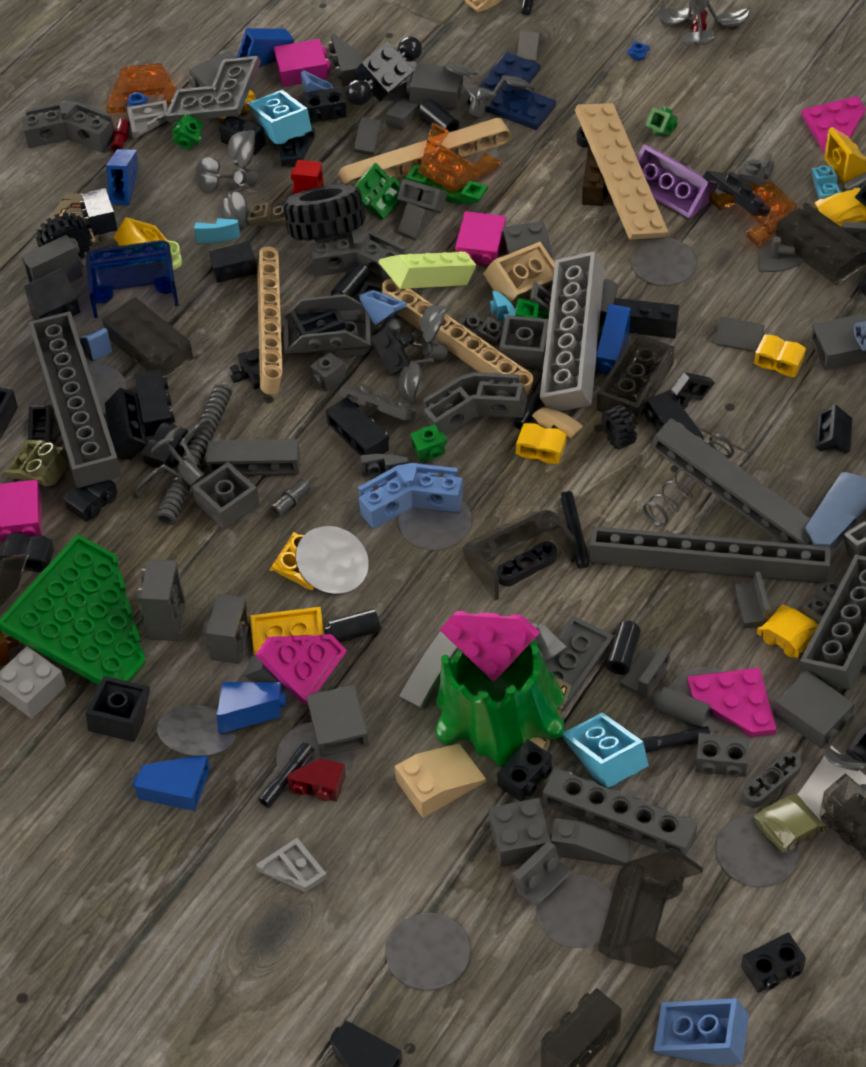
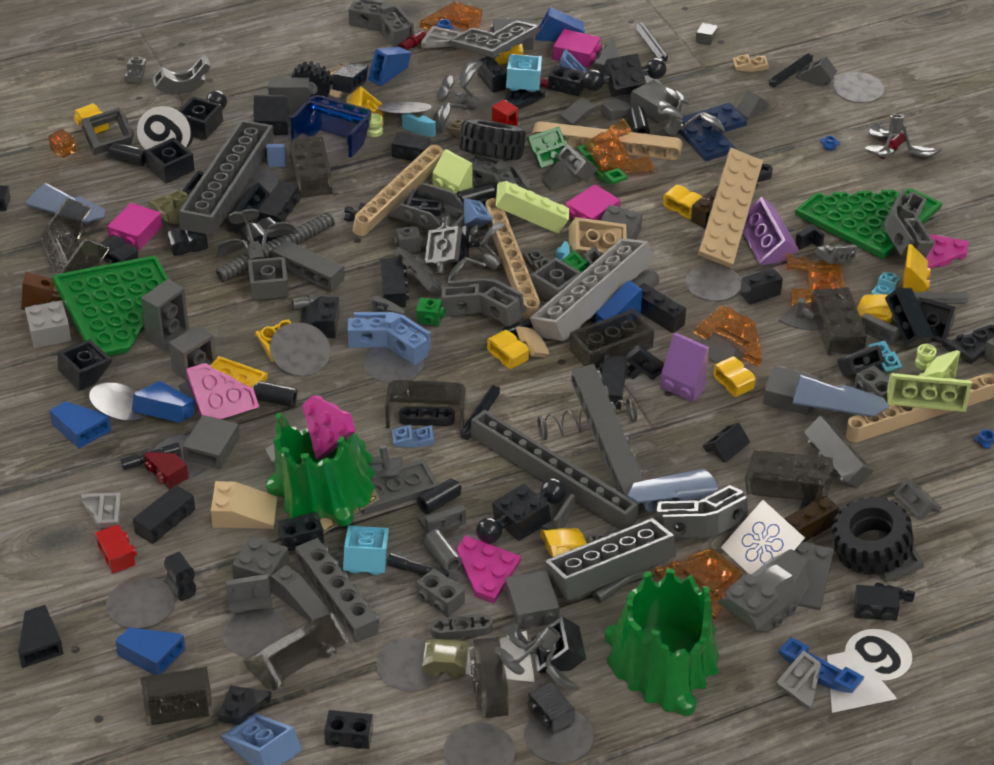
camera: 30 degrees right, 10 degrees down
green brick [172,113,203,150] -> none
black tyre [601,405,637,450] -> none
green brick [645,106,678,137] -> none
black wing [702,170,771,217] -> none
none -> red brick [95,524,137,574]
none -> blue slope [115,628,185,677]
none -> black brick [133,485,195,544]
none -> black brick [164,551,196,601]
none -> black wing [218,685,272,725]
none -> black slope [300,296,340,338]
none -> flat silver sticker [378,102,431,113]
none -> medium blue slope [392,425,435,447]
none -> dark grey plate [425,216,462,275]
none -> yellowish green slope [433,149,472,195]
none -> black brick [476,478,566,544]
none -> axle [636,22,668,61]
none -> medium lavender slope [660,333,709,402]
none -> yellow brick [663,185,702,219]
none -> clear orange wing [693,305,762,366]
none -> black brick [740,267,783,305]
none -> green plate [795,189,942,259]
none -> black bracket [795,225,825,250]
none -> dark grey brick [884,189,935,258]

